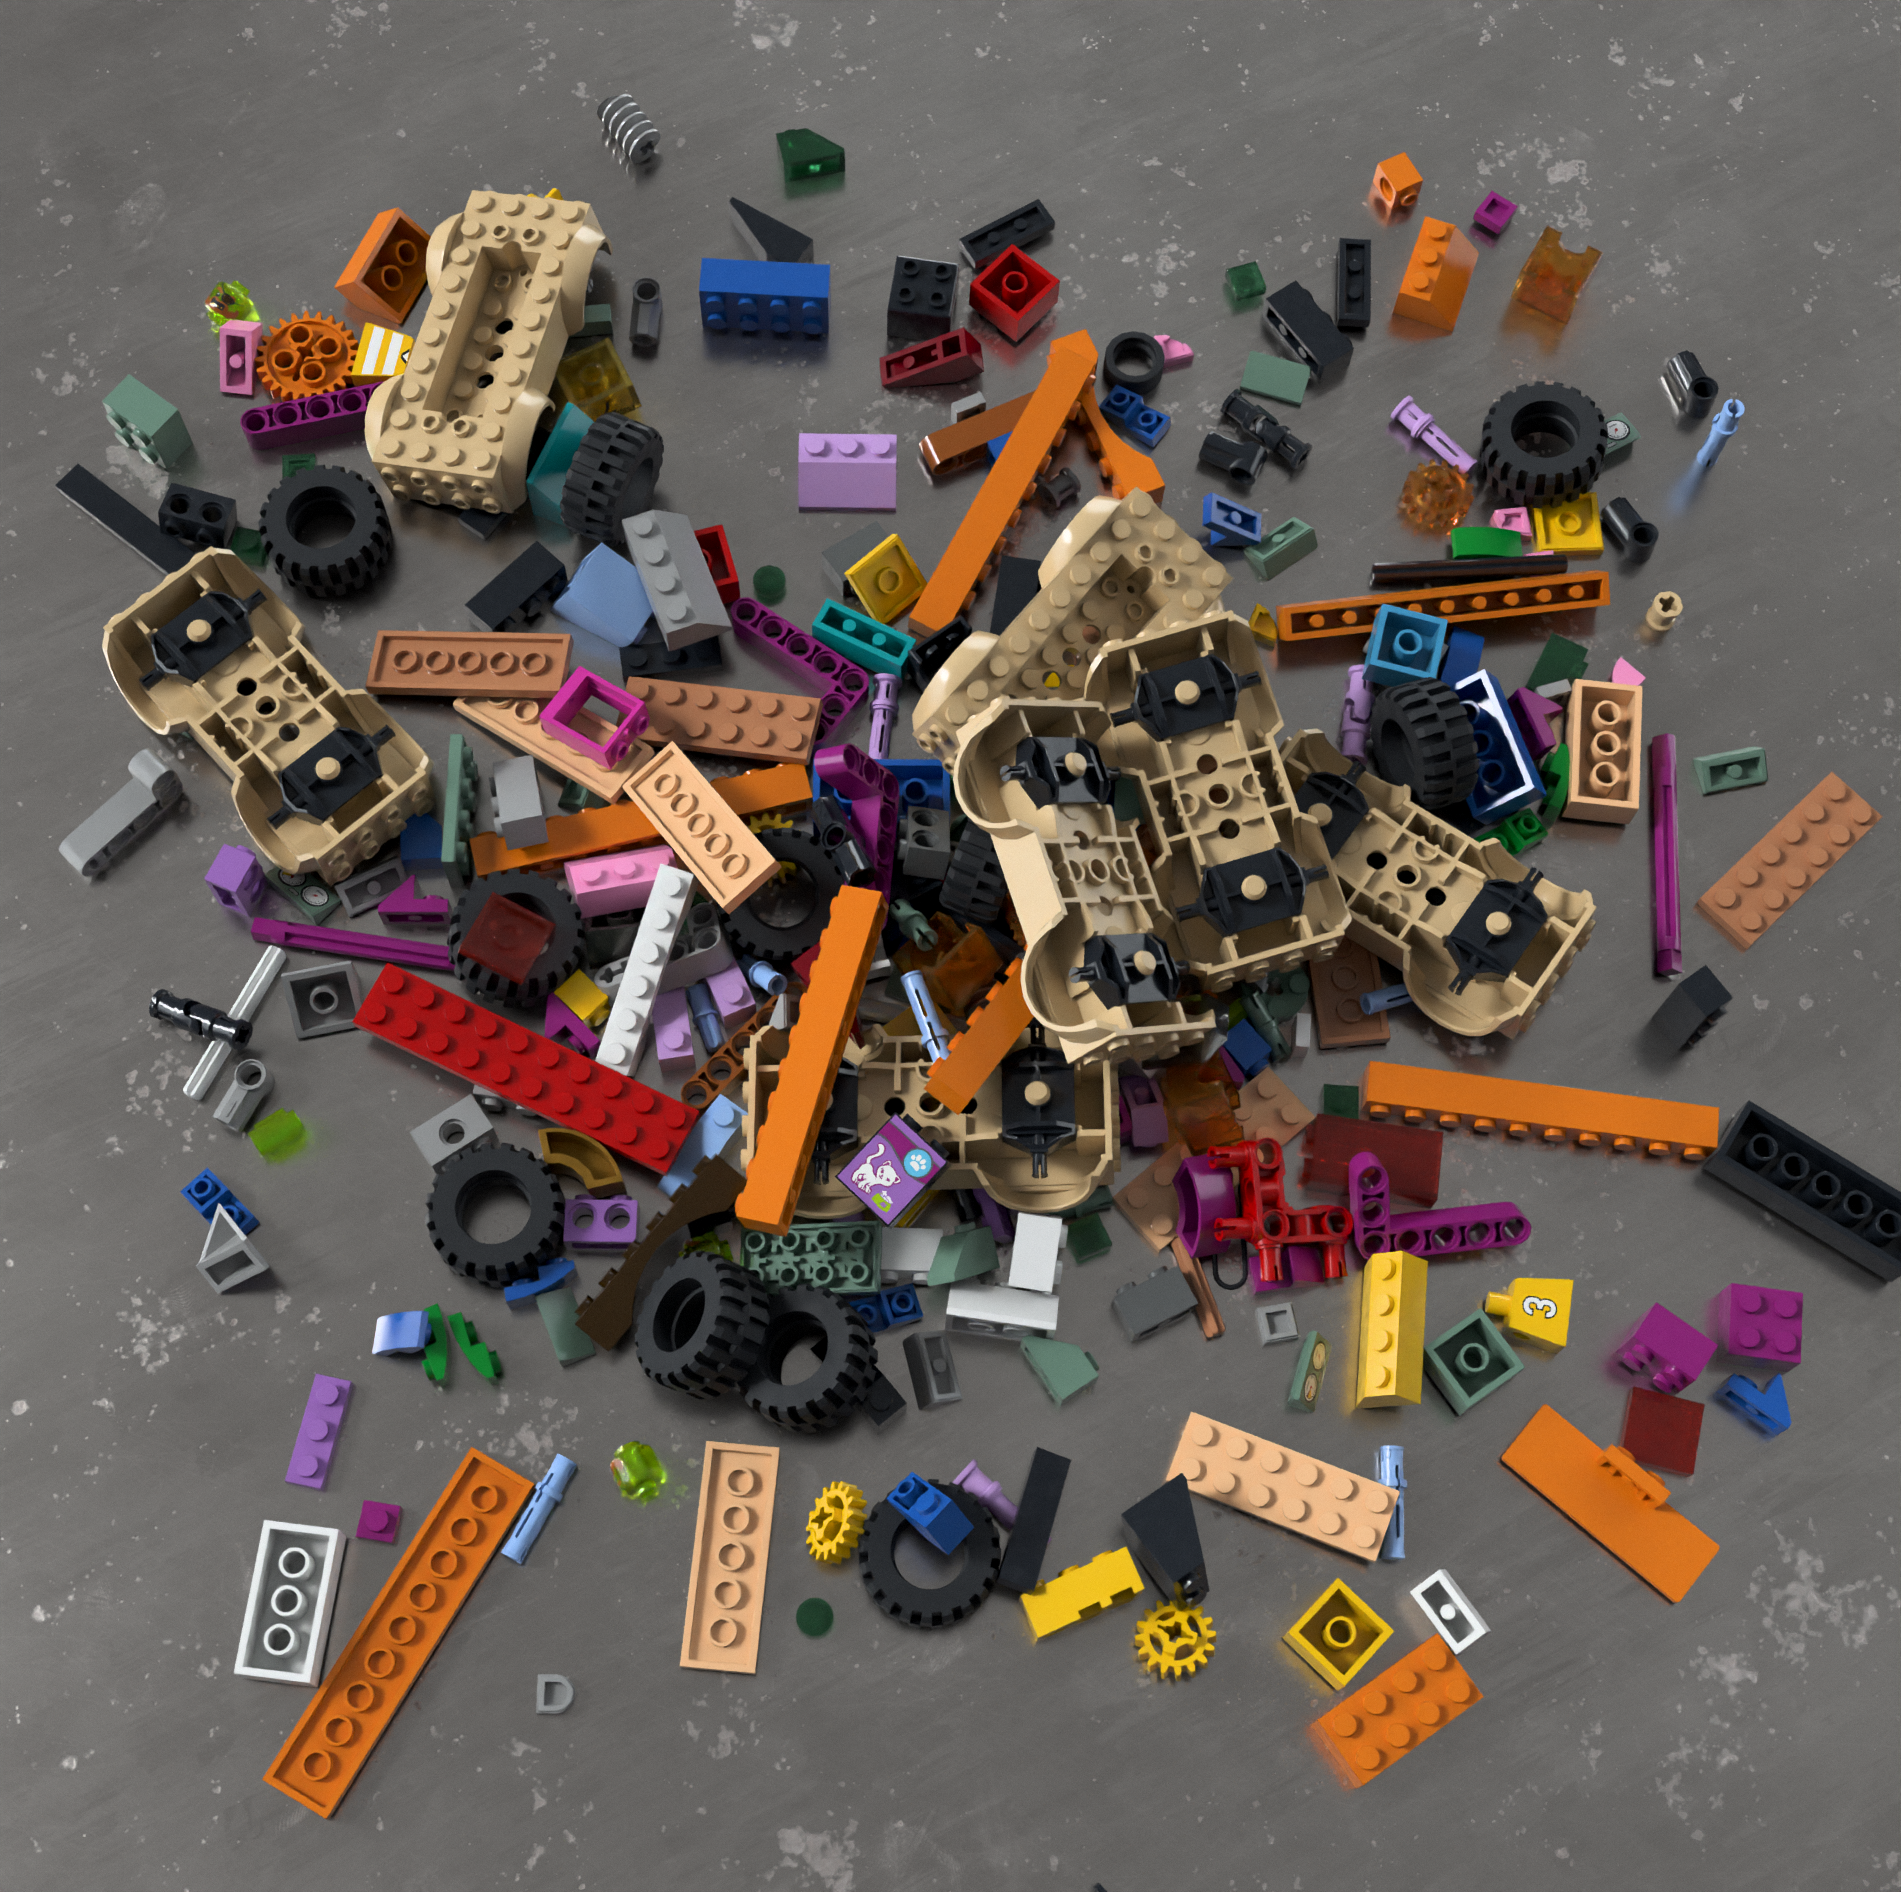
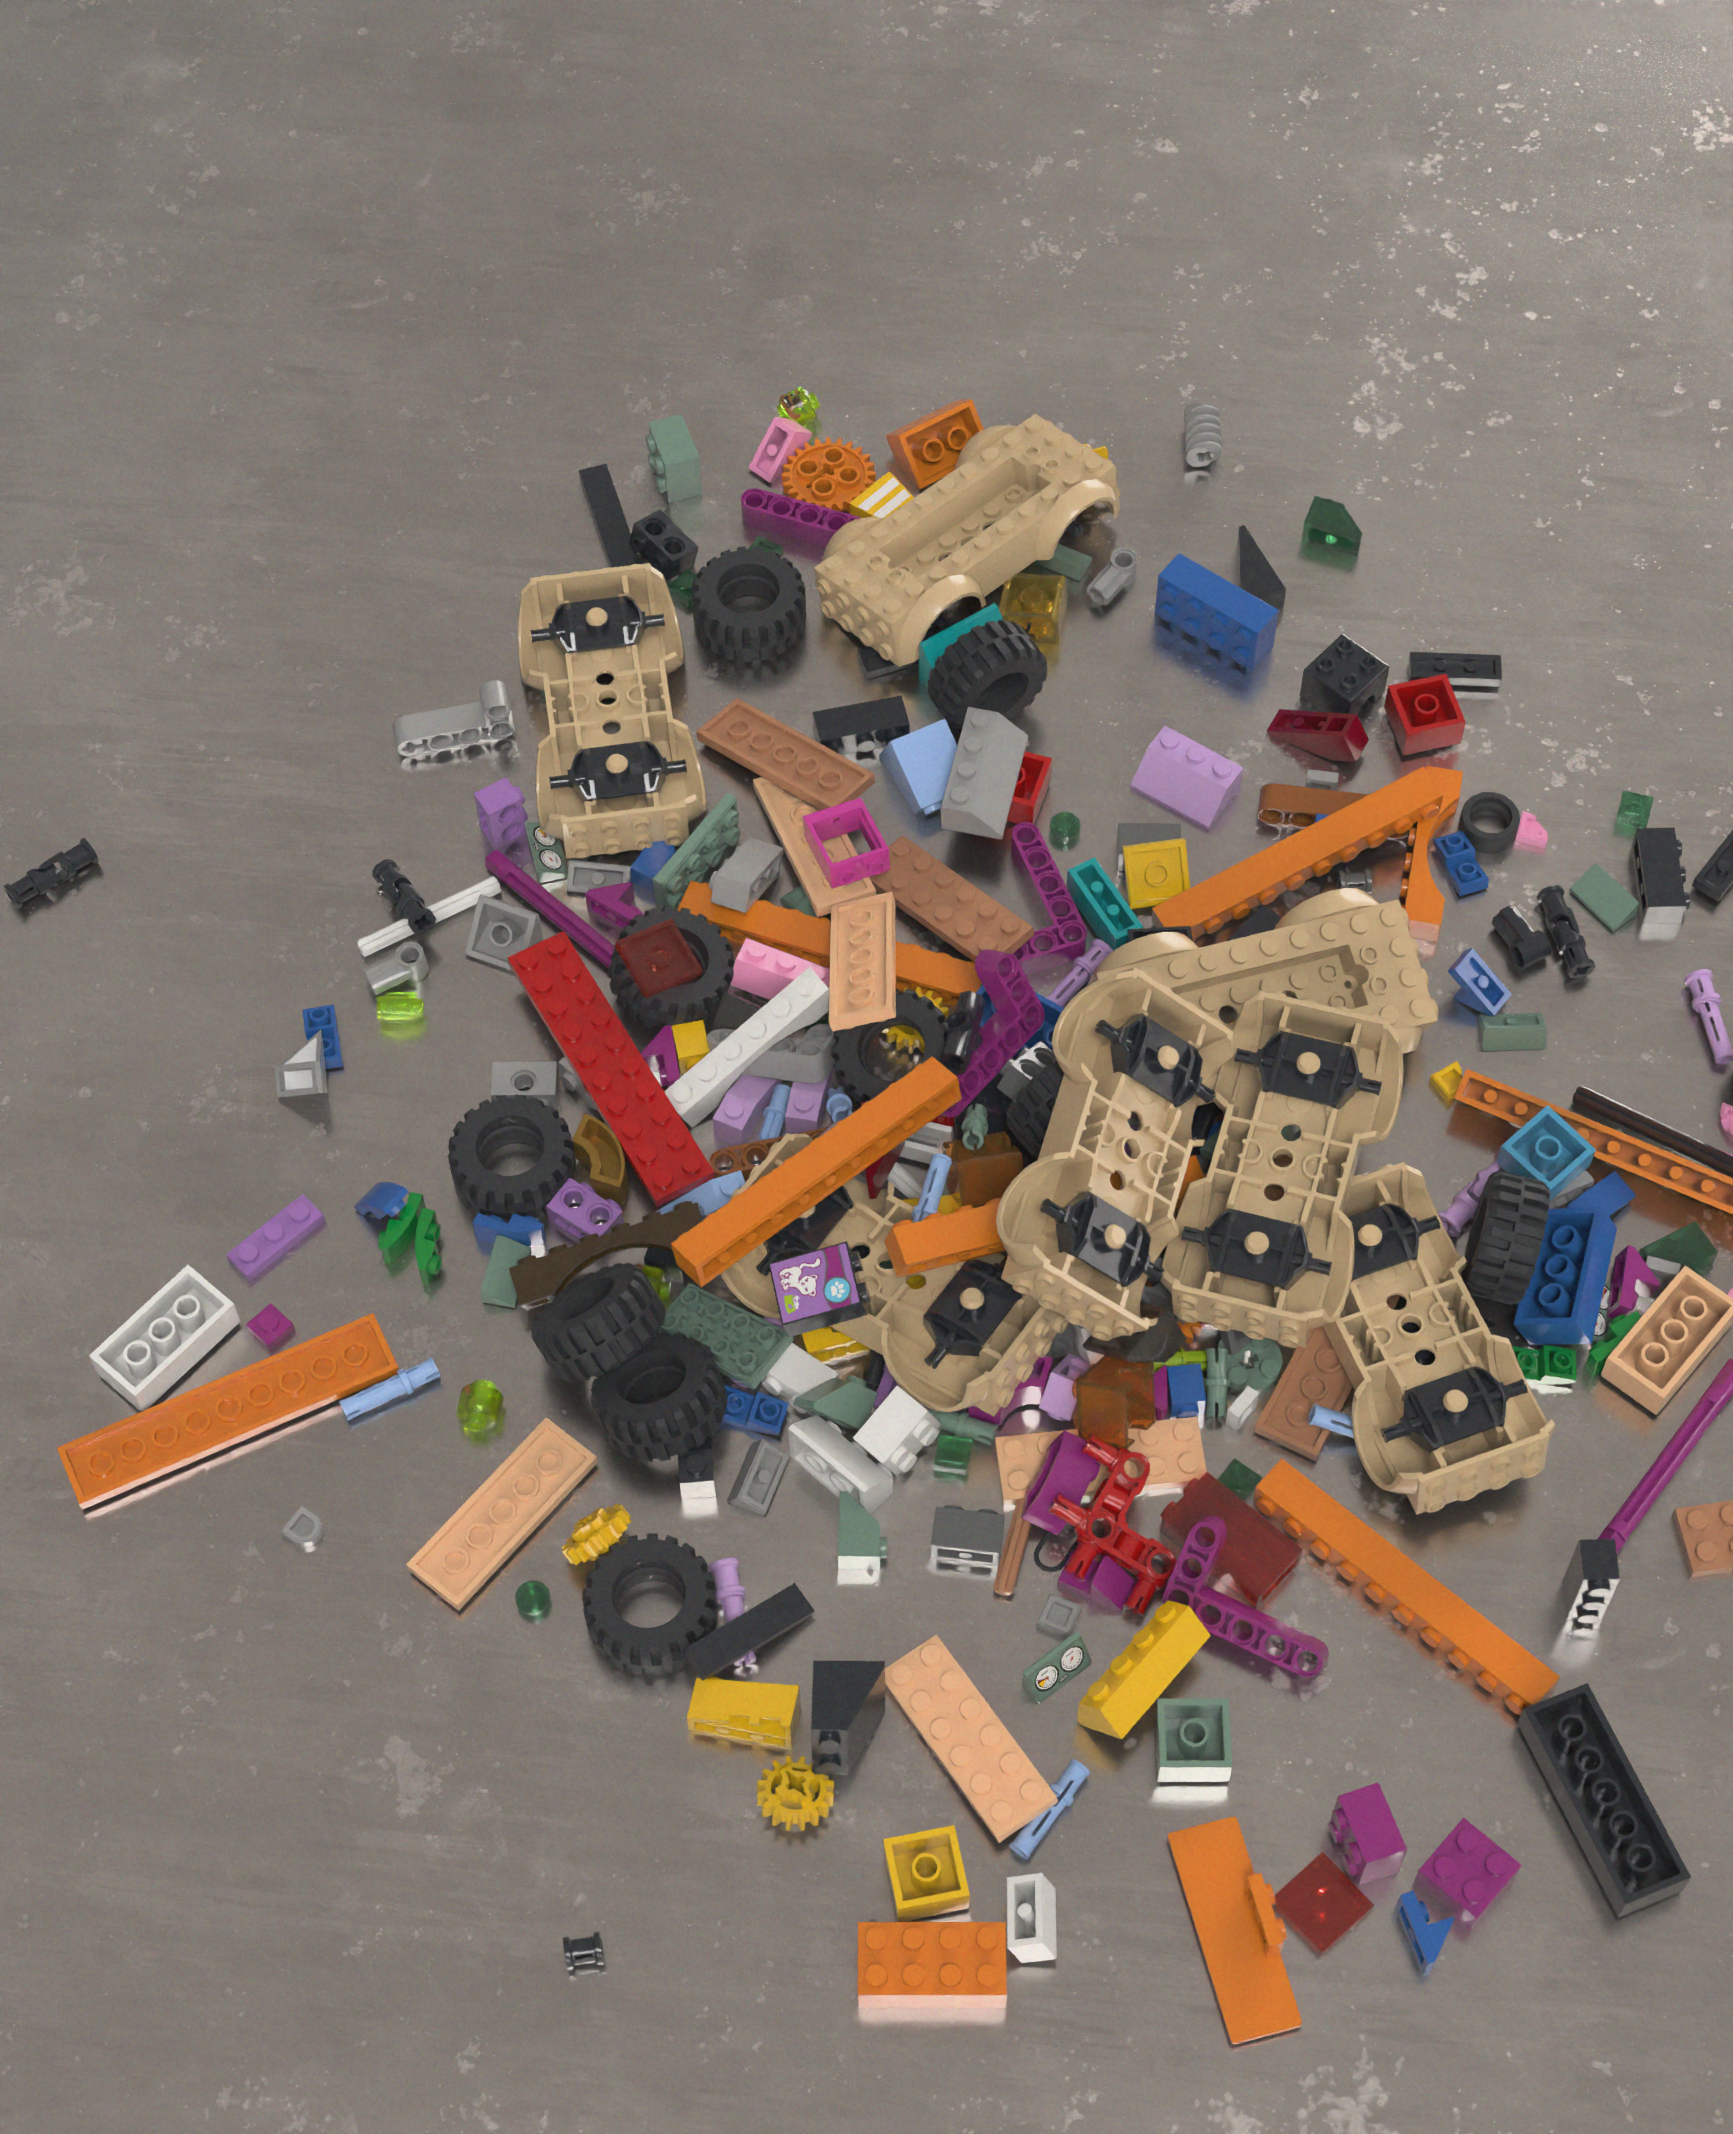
camera: 40 degrees right, 10 degrees down
black plate [619,635,723,683] -> none
blue slope [886,1472,974,1555] -> none
clear orange gear [1402,459,1474,528] -> none
green slope [1451,527,1523,559] -> none
yellow torso [1485,1278,1574,1354] -> none

